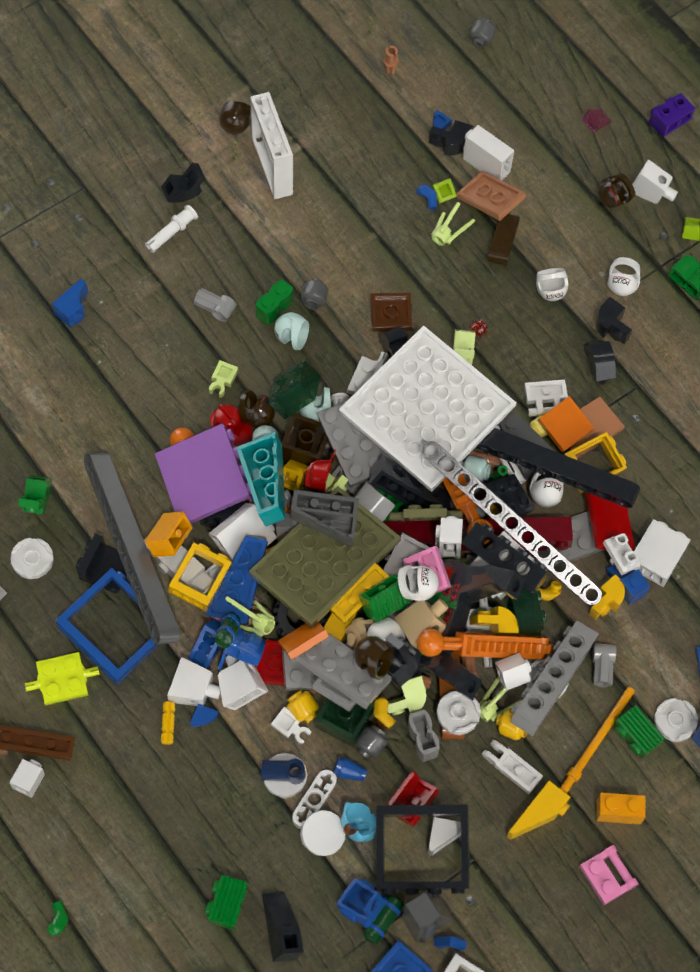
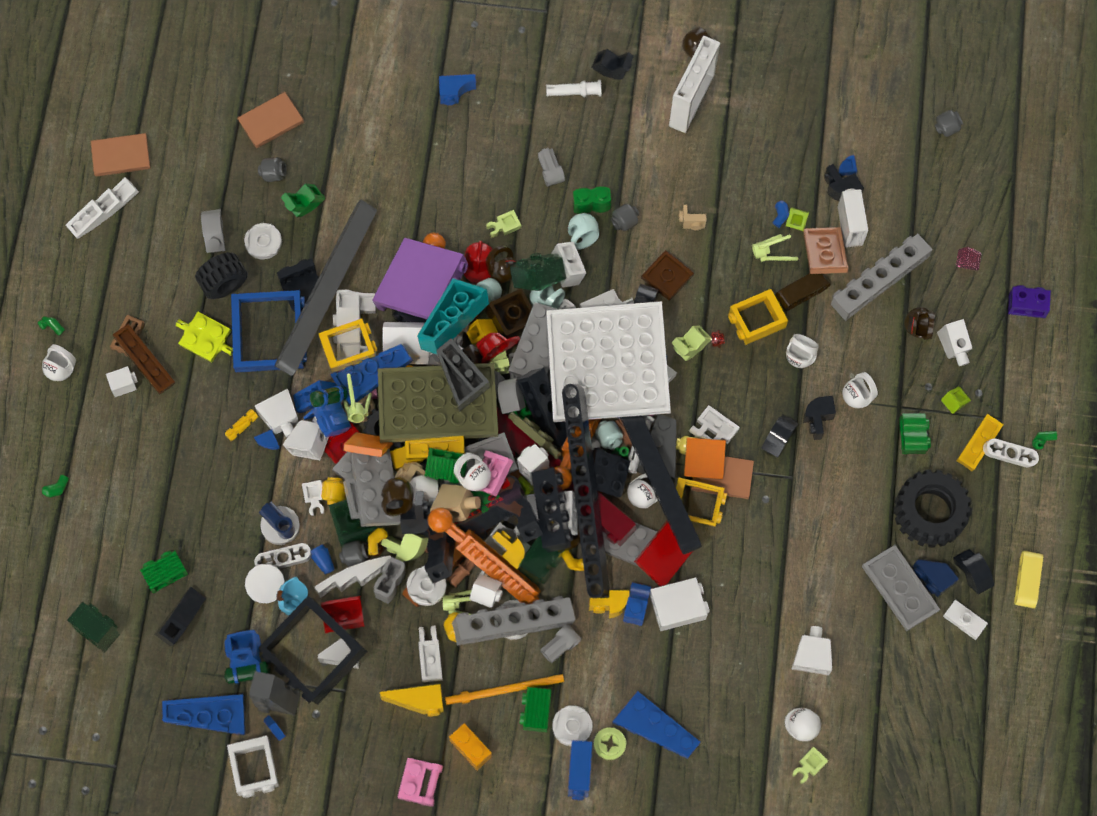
camera: 45 degrees right, 5 degrees up
light orange brick [145,511,193,557] -> none
nougat axle [384,46,399,75] -> none
white hips [603,533,641,575] -> none
none -> black tyre [195,252,248,299]
none -> white slope [314,556,391,598]
none -> white brick [550,242,586,287]
none -> tan bracket [679,205,706,230]
none -> yellow window [728,289,788,345]
none -> light grey brick [831,234,933,321]

